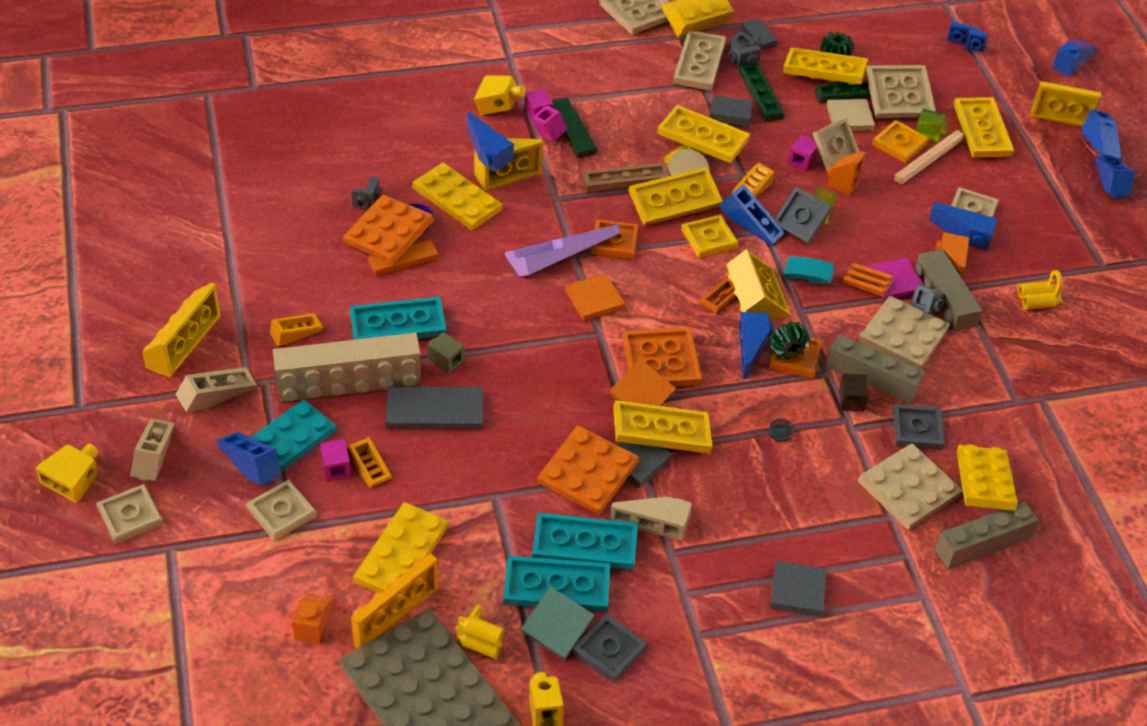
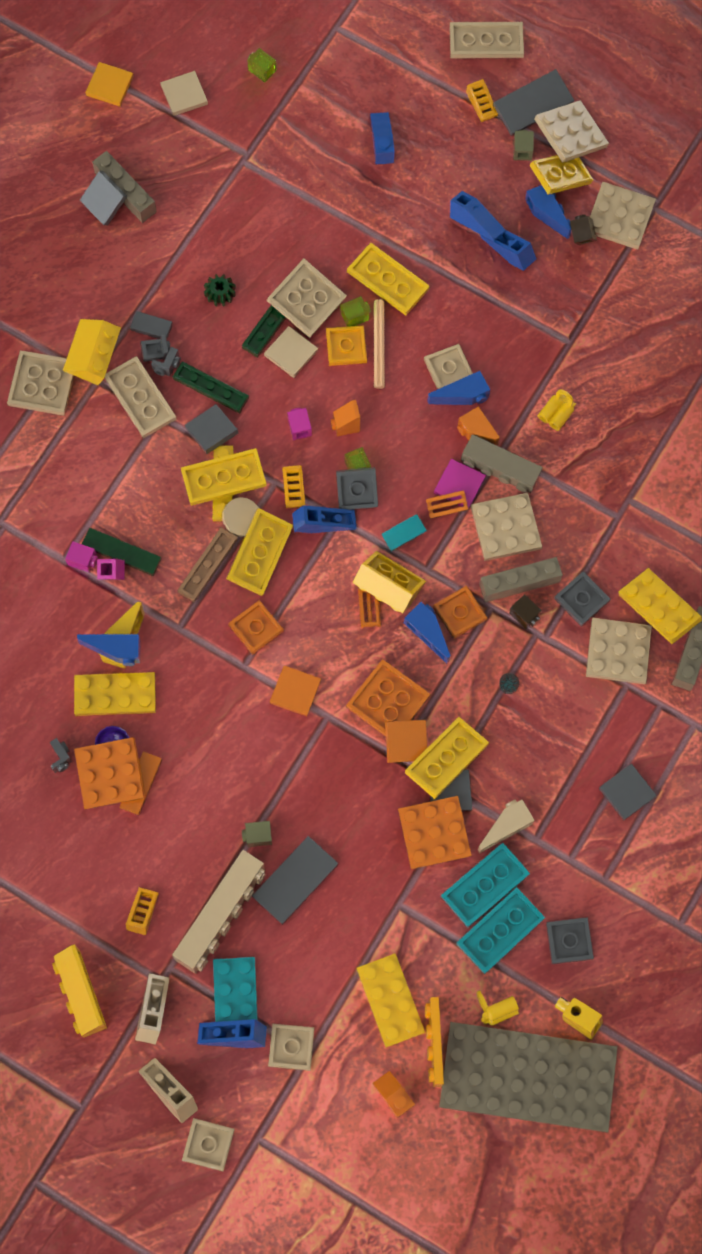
camera: 45 degrees left, 25 degrees up
yellow torso [35,444,99,504] -> none
dark pink brick [320,439,351,481] -> none
light orange slope [347,437,392,488] -> none
teal plate [349,297,447,340] -> none
yellow torso [474,75,525,115] -> none
lavender wedge [505,224,620,276] -> none
sand green tile [521,586,594,660] -> none
yellow tile [681,215,739,258] -> none
dark green gear [769,321,810,360] -> none
yellow plate [783,47,868,85] -> none
tan tile [812,117,859,171] -> none
dark grey bracket [911,284,944,315] -> none
blue slope [946,21,988,52] -> none
yellow tile [1030,81,1101,126] -> none

